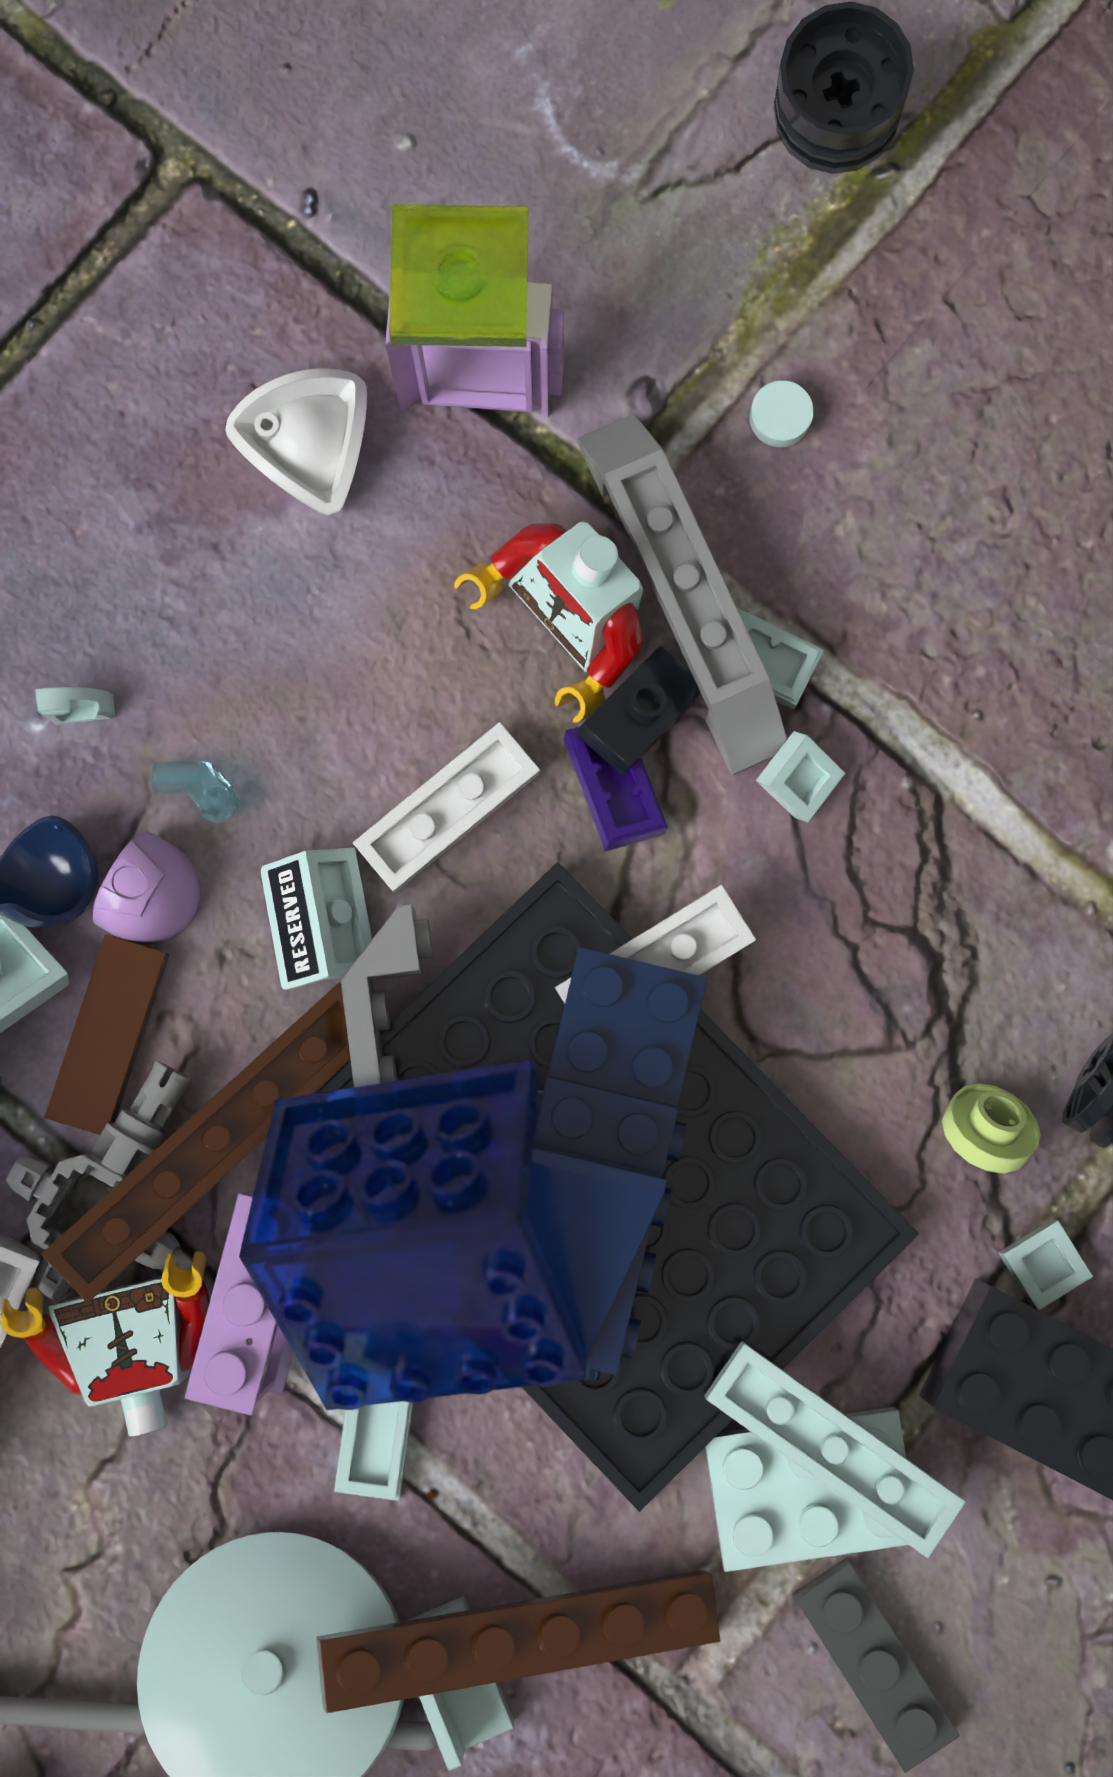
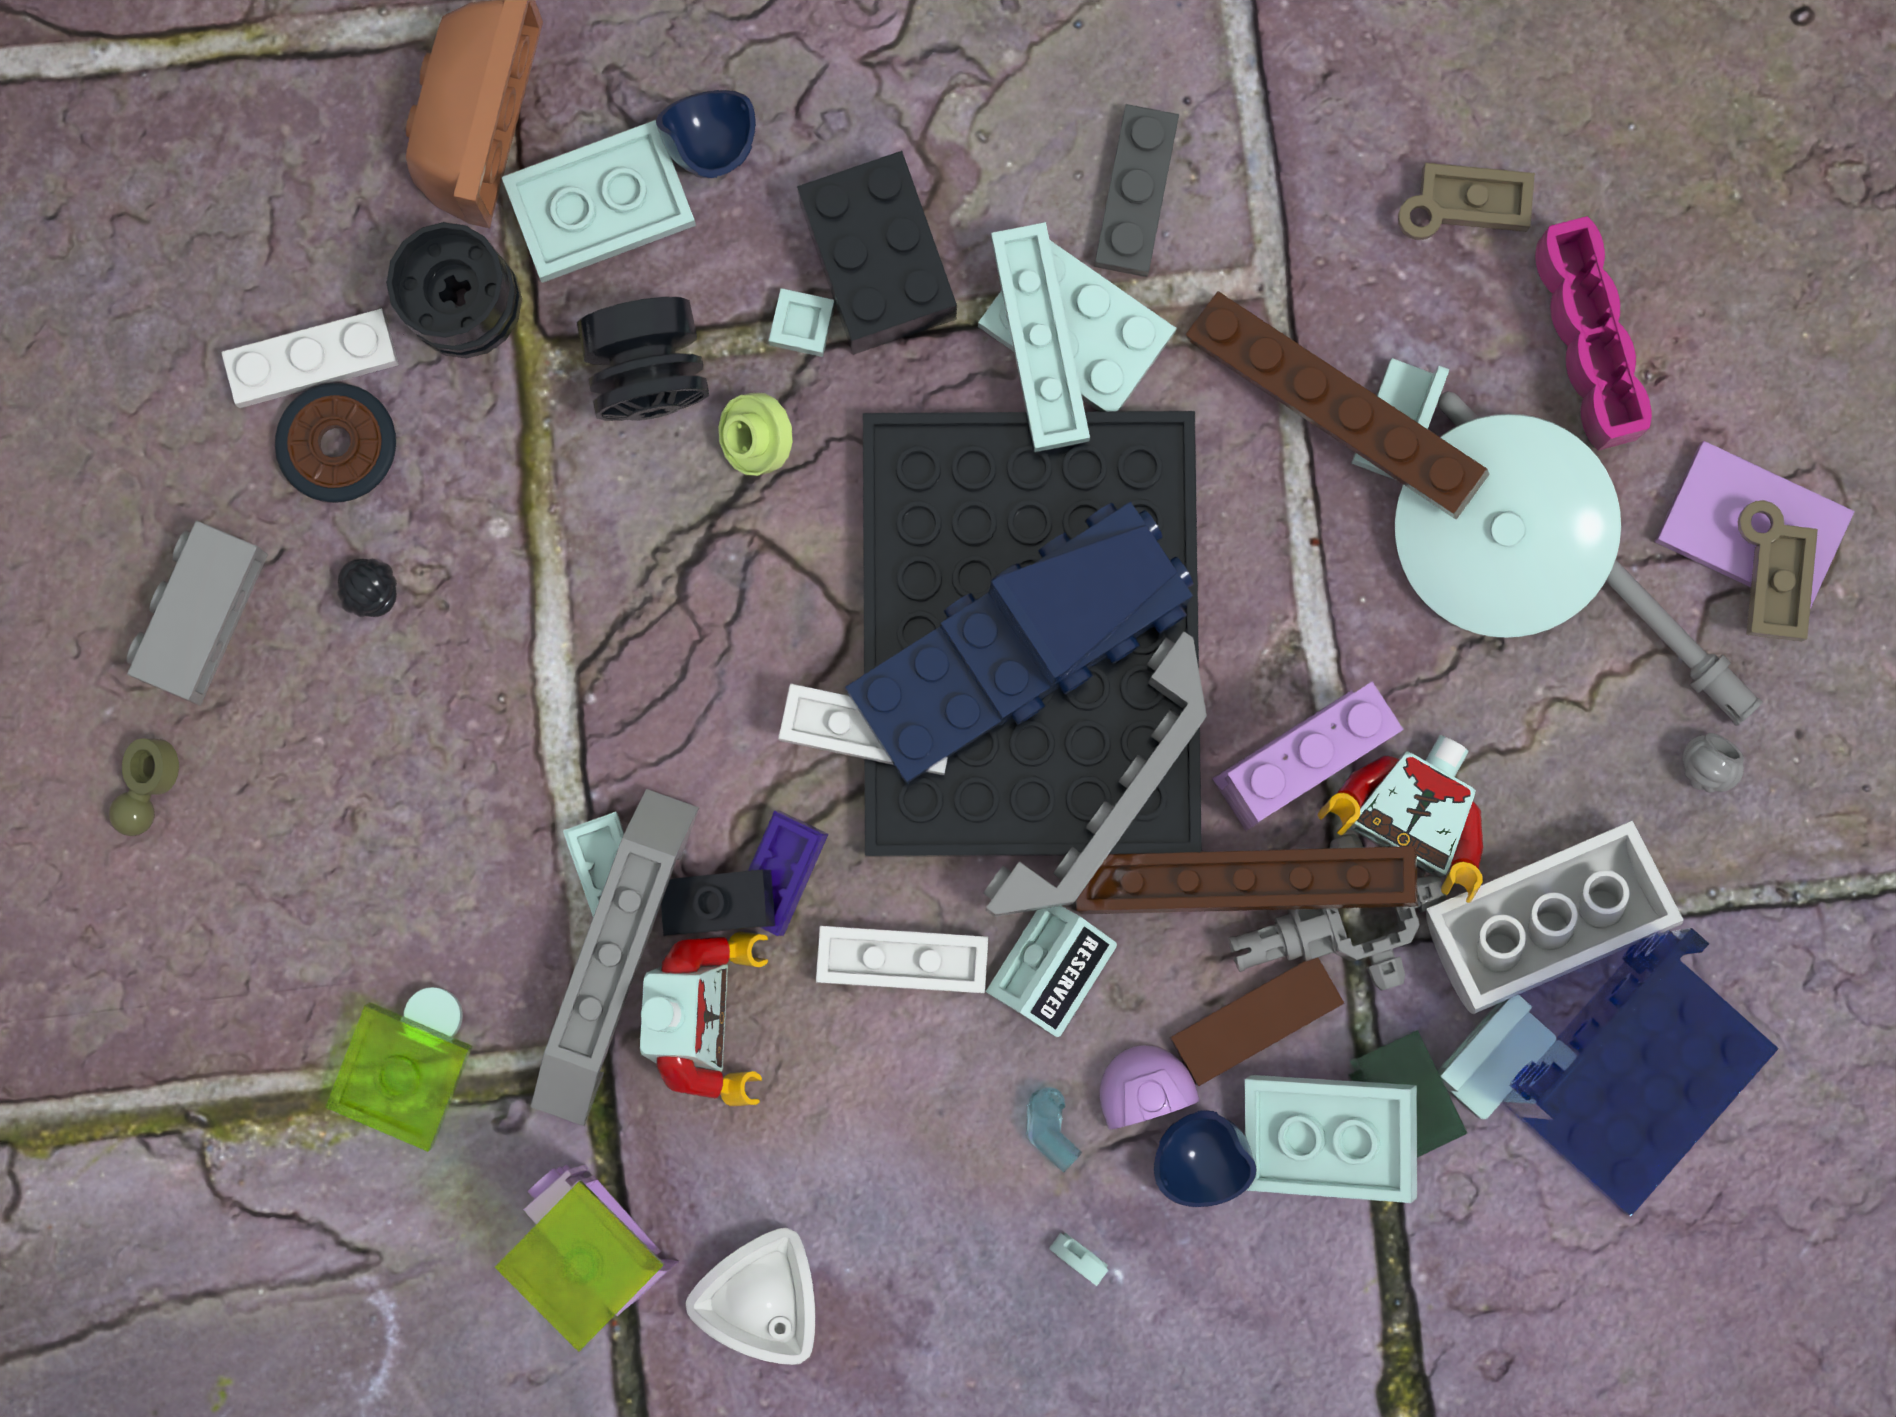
camera: 140 degrees left, 0 degrees up
clear blue bracket [239,1060,587,1410] -> none
light aqua tile [334,1357,419,1501] -> none
light aqua tile [756,731,845,823] -> none
black wheel [773,1,914,174] -> none
none -> clear neon green plate [325,1002,472,1152]

